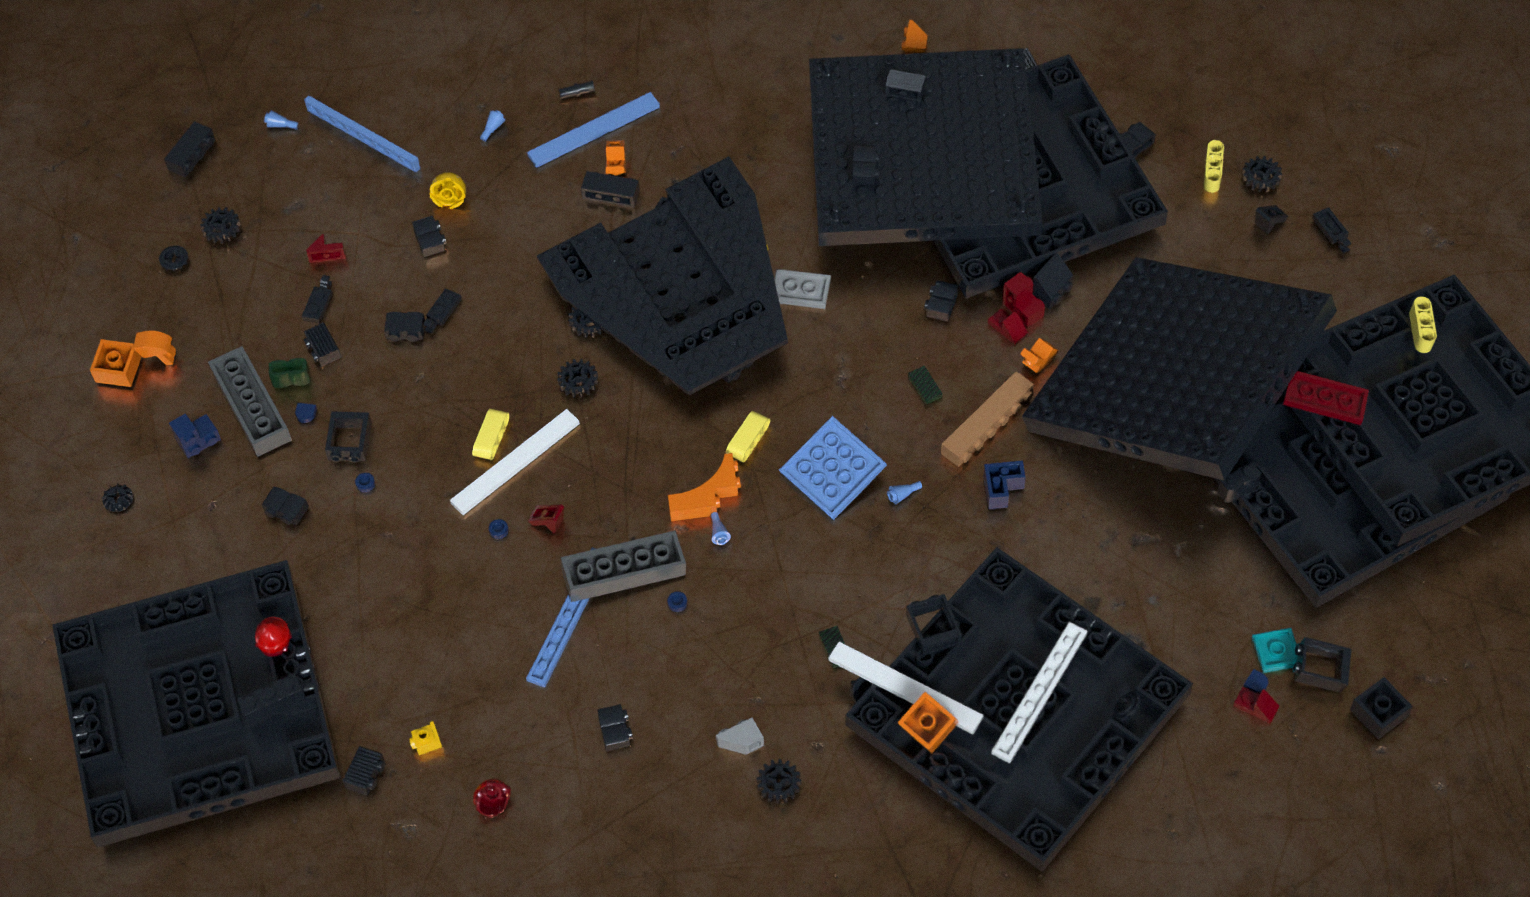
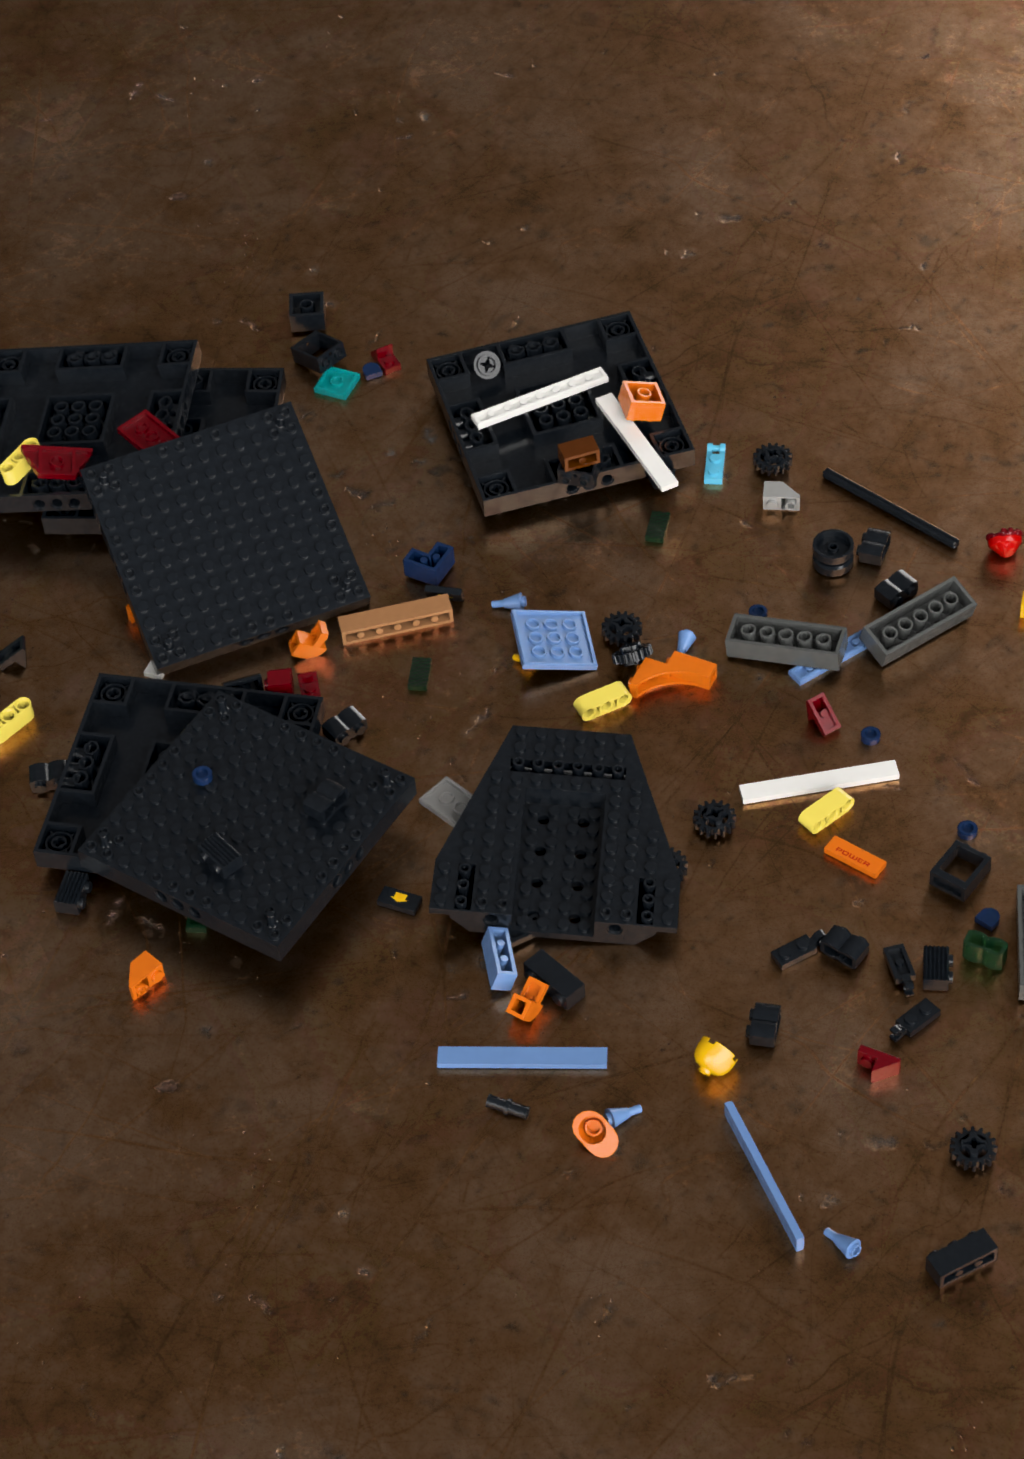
camera: 145 degrees left, 10 degrees down
none -> dark red wing [21,444,93,480]
none -> dark blue tile [192,766,213,786]
none -> black tile [377,886,423,916]
none -> black tile [424,585,465,602]
none -> medium blue brick [481,926,518,991]
none -> reddish brown brick [557,435,600,472]
none -> orange piece [572,1110,619,1158]
none -> black gear [601,611,642,647]
none -> black gear [611,641,653,667]
none -> medium azure plate [704,443,726,485]
none -> black wheel [812,529,854,577]
none -> black axle [823,468,959,549]
none -> orange tile [824,835,887,879]
none -> dark grey brick [859,576,977,667]
none -> black brick [874,569,918,610]
none -> black plate [883,944,916,997]

